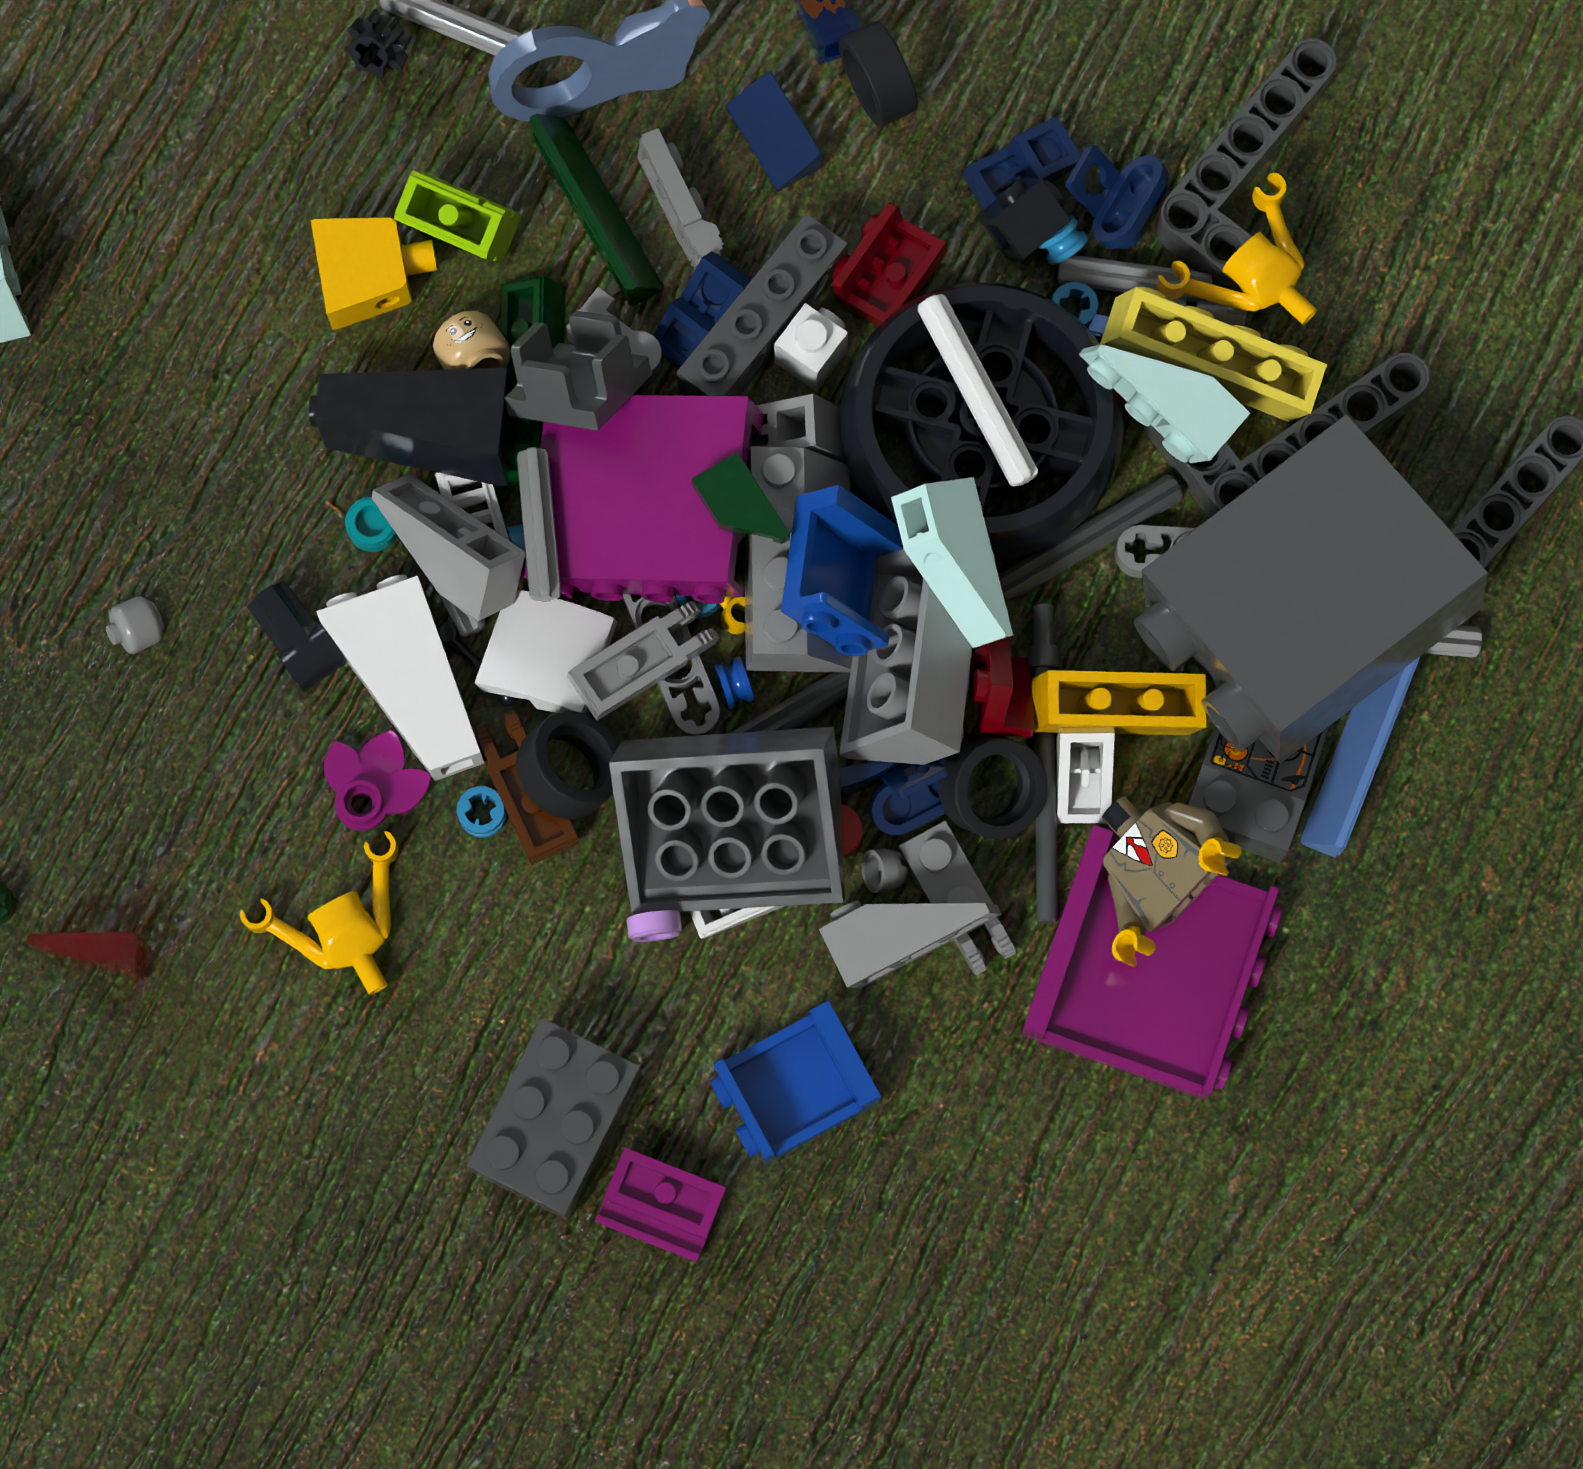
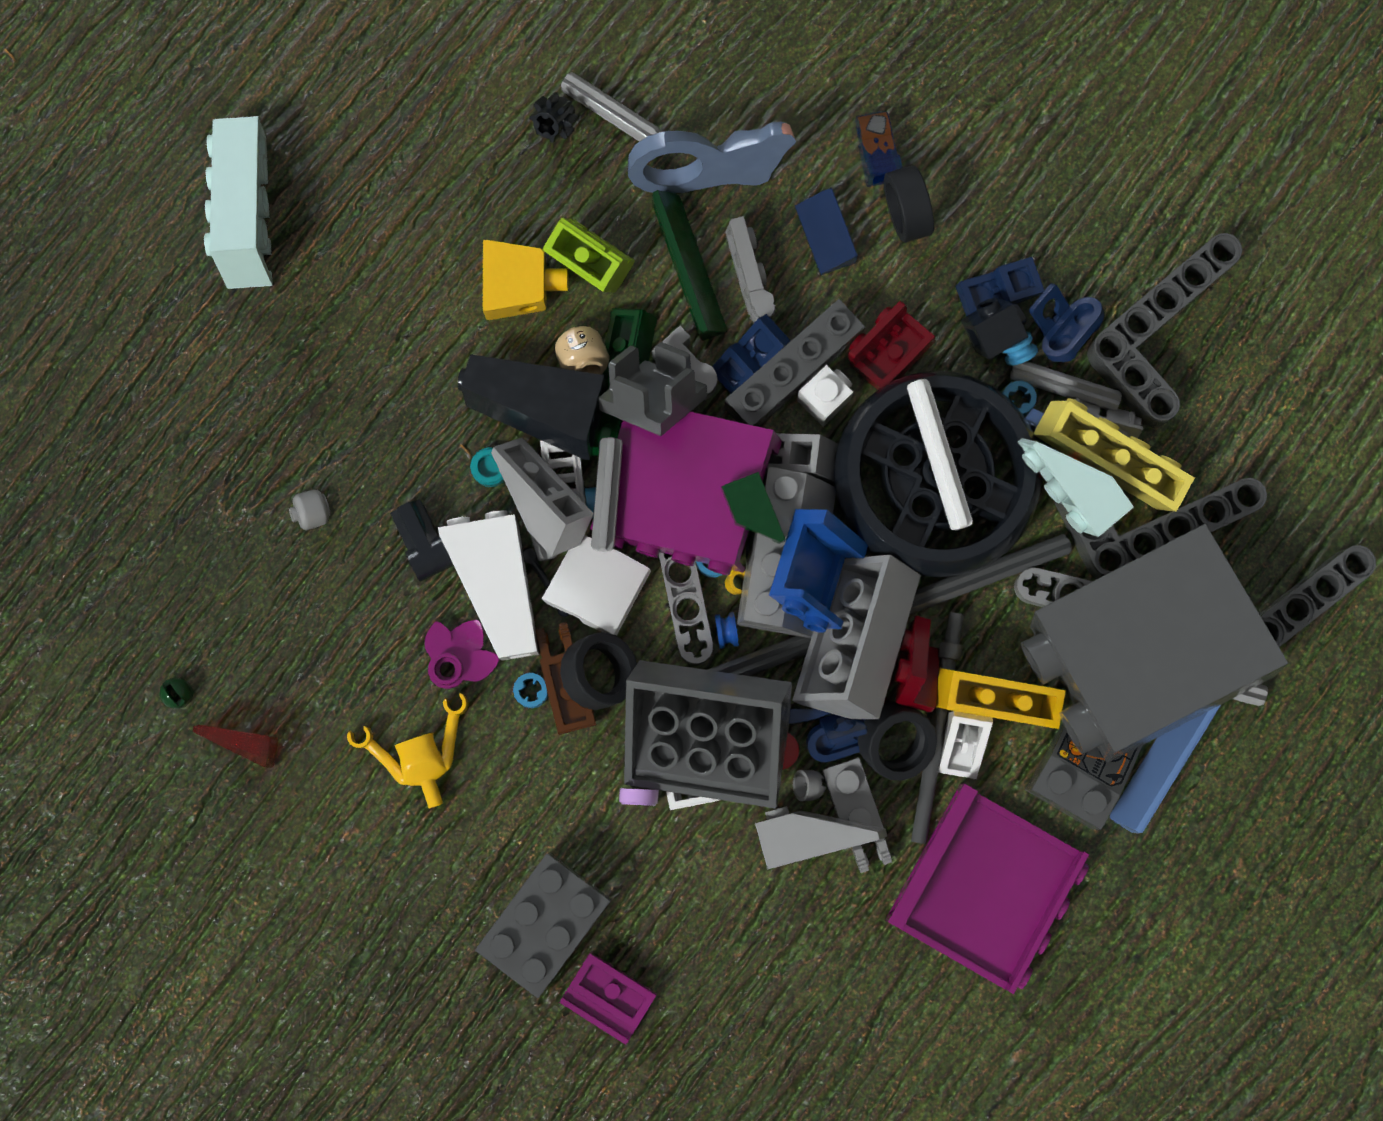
camera: 10 degrees right, 5 degrees up
light grey hinge [567,601,720,721] -> none
blue panel [709,1000,881,1165] -> none
light aqua slope [891,477,1013,648] -> none
dark tan torso [1102,796,1242,967] -> none
yellow piece [1156,173,1317,325] -> none

